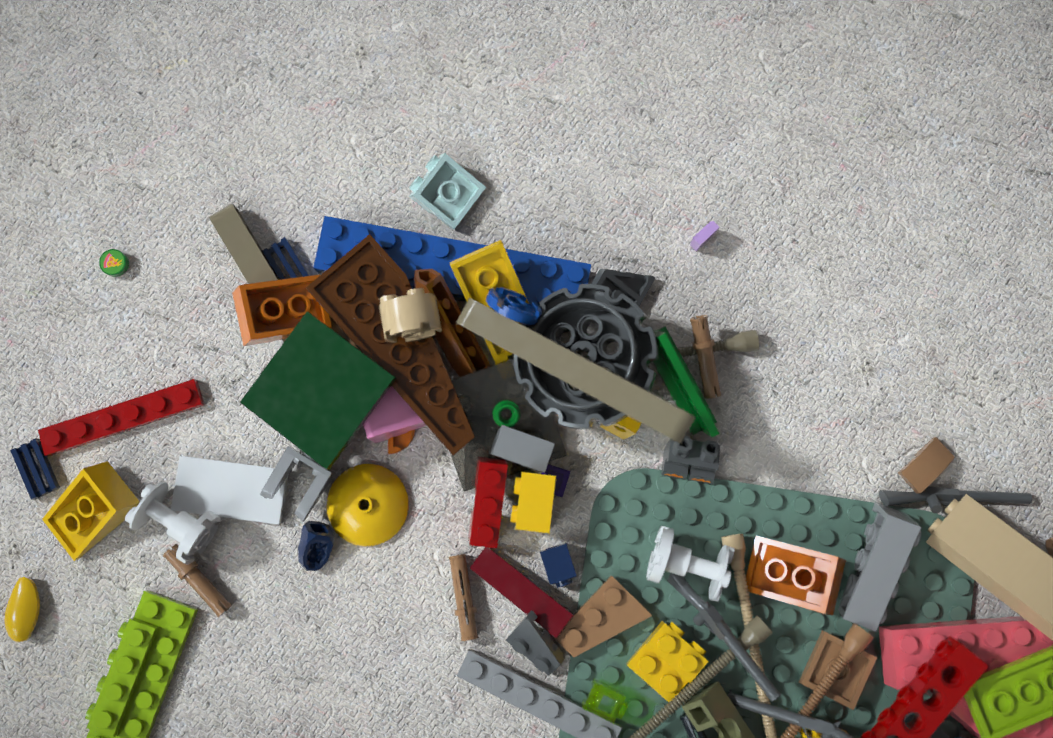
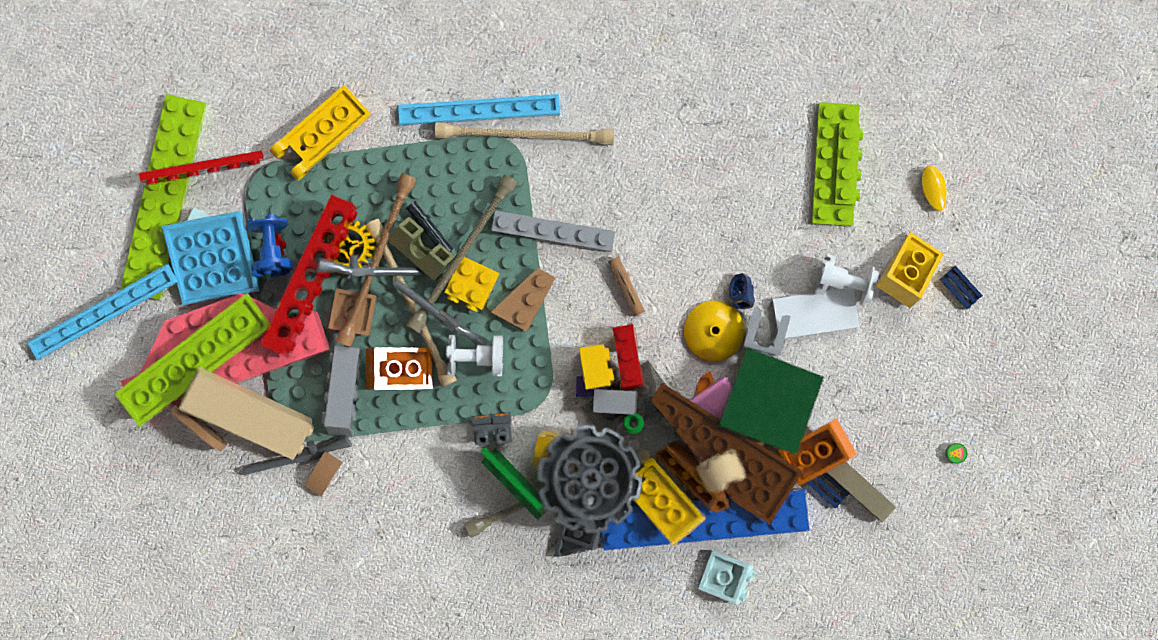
camera: 165 degrees right, 5 degrees up
red plate [38,379,204,456] -> none
medium nougat pin [163,544,232,618] -> none
dark tan beam [456,298,695,444] -> none
dark red tile [470,547,575,638] -> none
blue tile [486,287,542,325] -> none
dark grey wing [506,610,565,676] -> none
dark blue brick [540,543,577,588] -> none
clear neon green window [582,678,628,724] -> none
lavender tile [690,221,720,252] -> none
medium nougat pin [690,315,722,399] -> none

